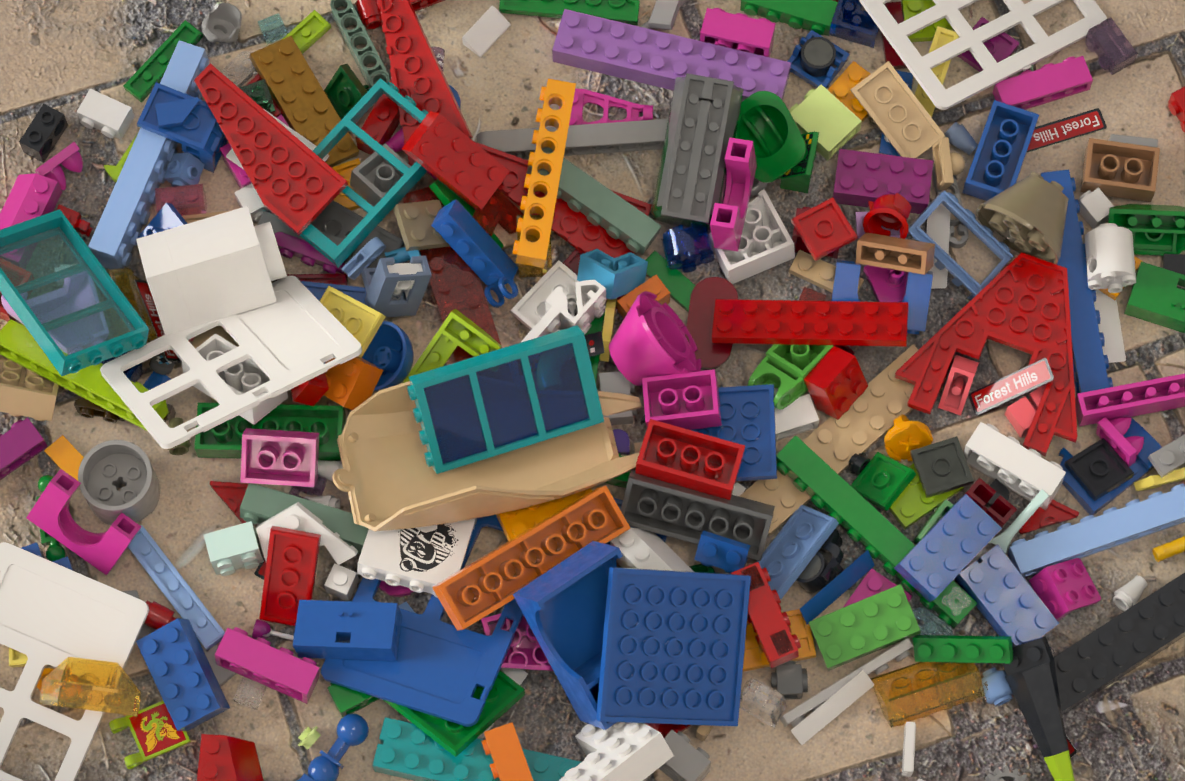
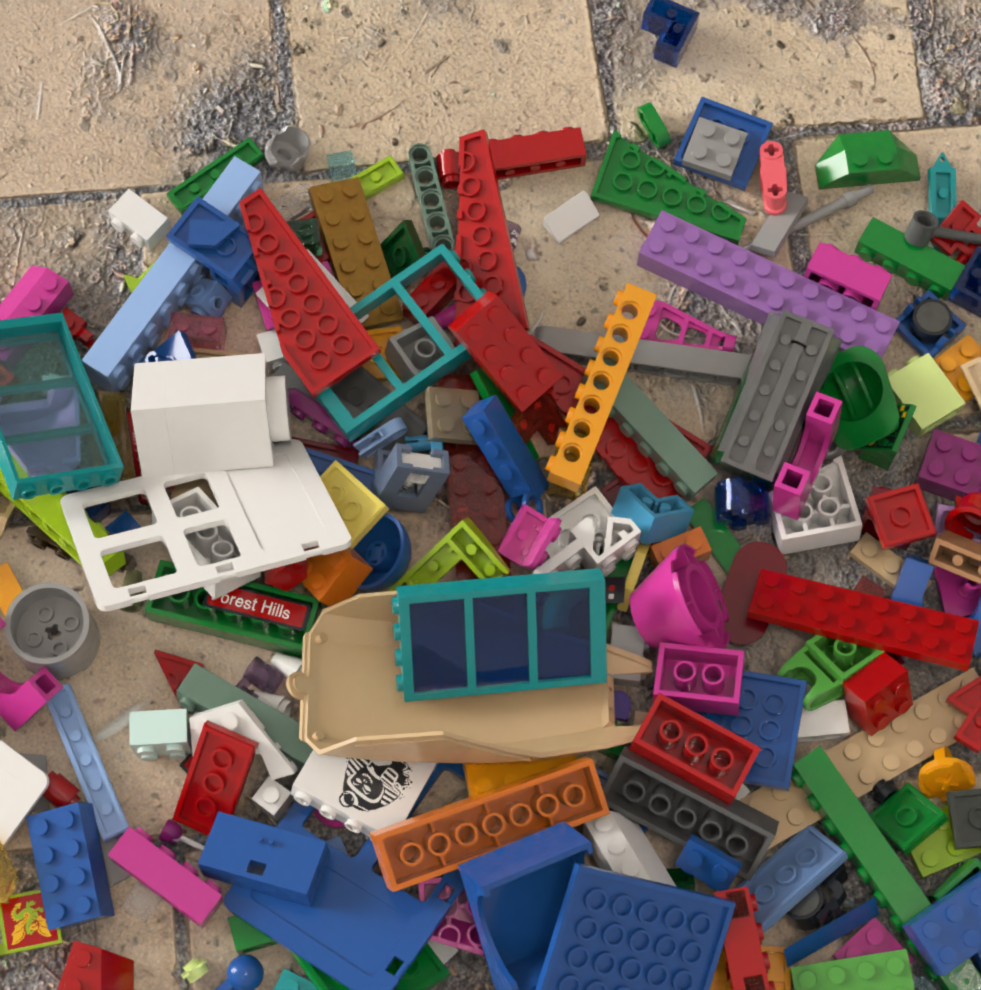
camera: 10 degrees right, 0 degrees up
black brick [19,104,68,163] -> none
dark pink tile [35,142,83,190] -> none
dark grey tile [149,353,175,375] -> none
dark pink brick [240,428,319,487] -> none
none -> red sticker [203,587,311,631]
none -> dark pink bracket [496,504,562,569]

